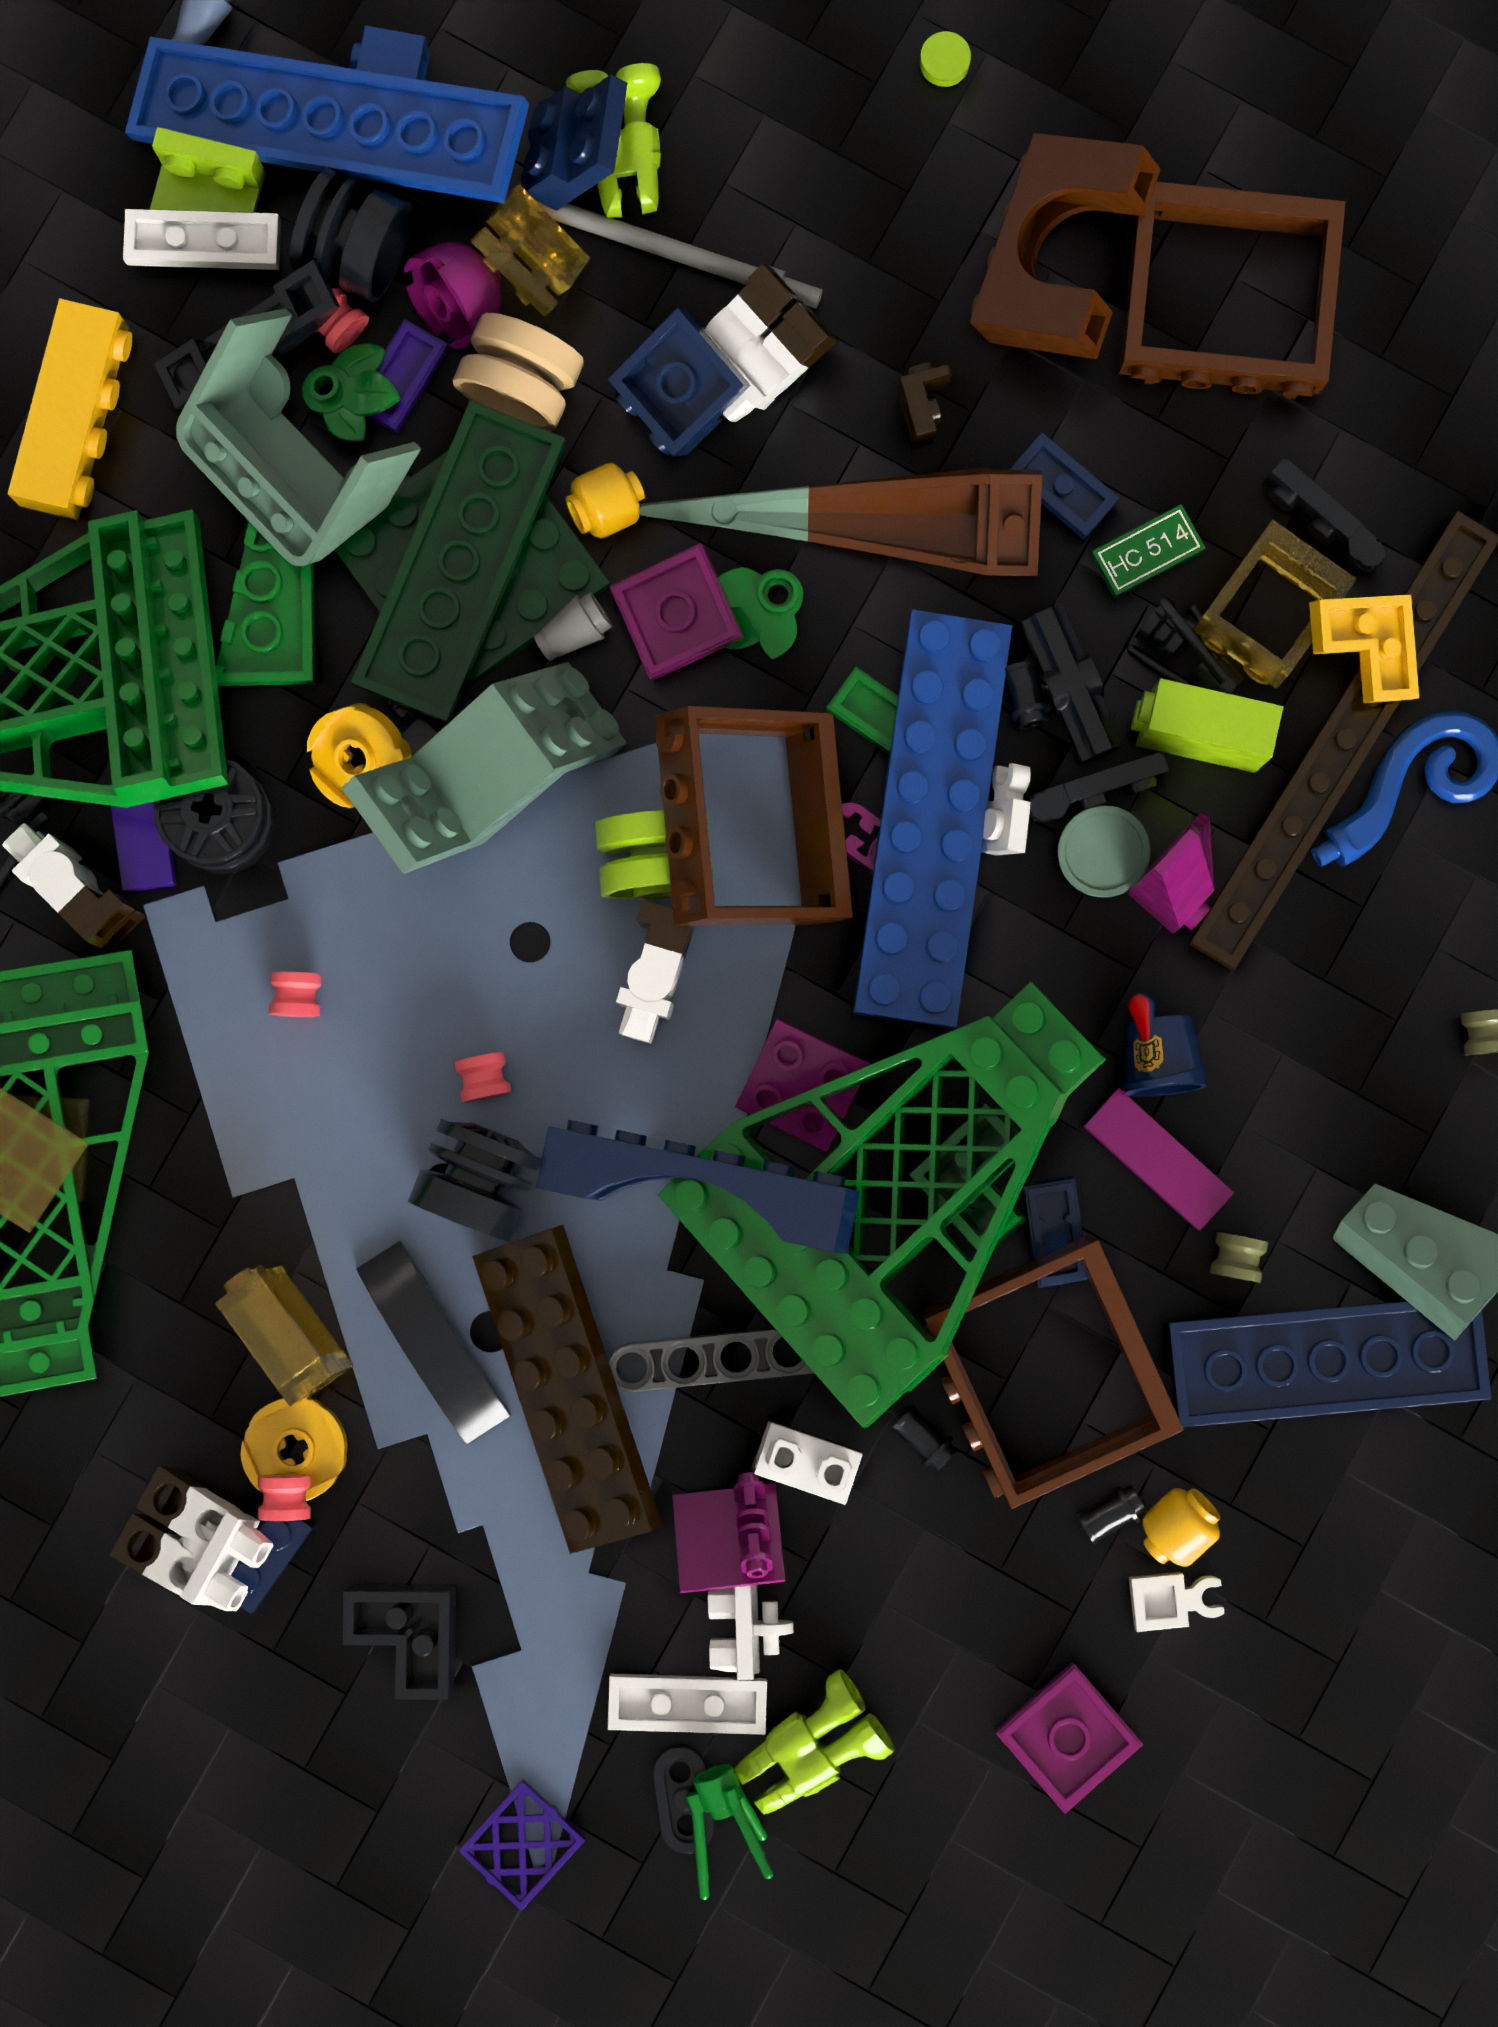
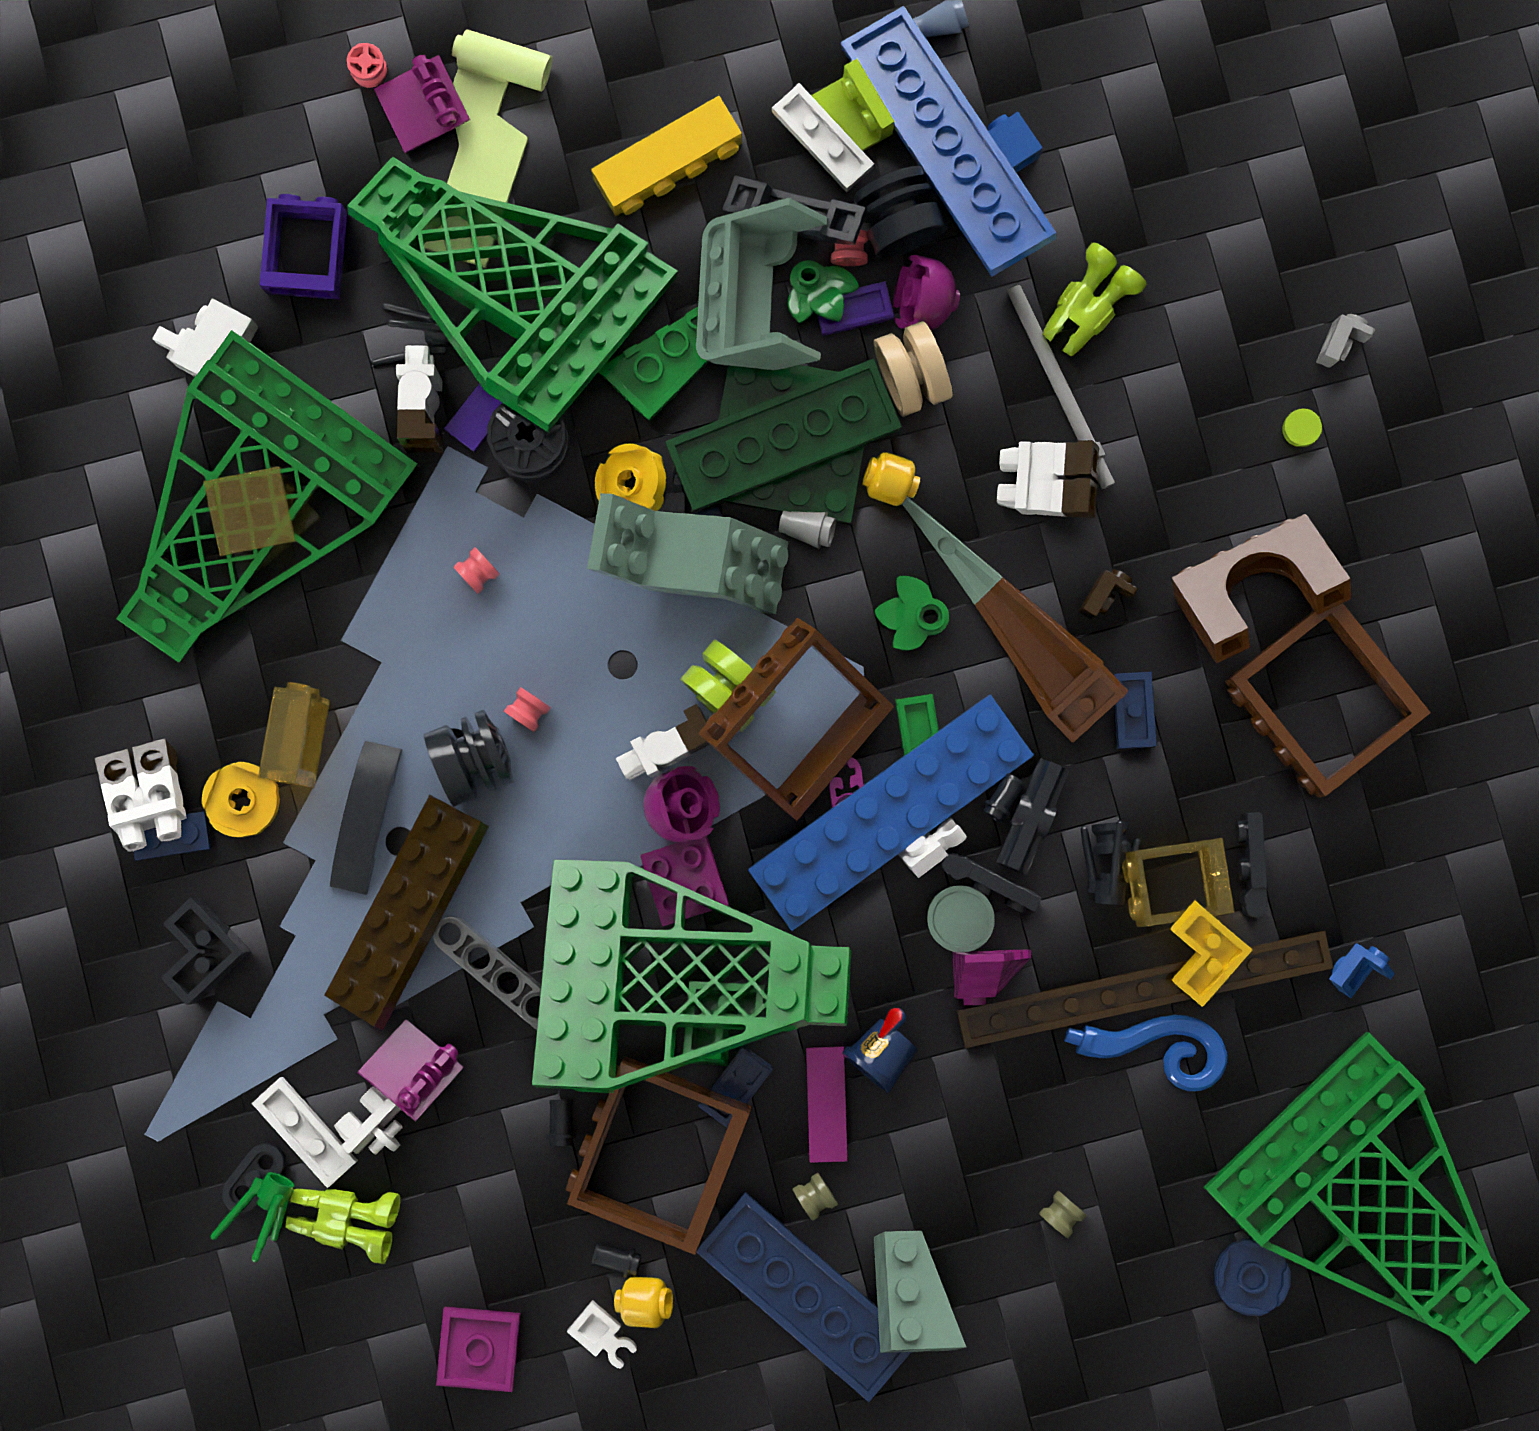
camera: 40 degrees right, 0 degrees up
coral wheel [258,1474,311,1521] -> none
dark purple window [458,1779,586,1911] -> none
clear yellow plate [471,184,590,316] -> none
dark blue plate [521,74,628,211] -> none
dark blue arch [536,1120,860,1254] -> none
dark blue plate [608,308,751,456] -> none
magenta tile [610,543,744,681] -> none
white hips [750,1419,863,1505] -> none
green tile [1090,504,1206,599] -> none
lime brick [1131,678,1284,773] -> none
none -> magenta cylinder [643,766,720,842]

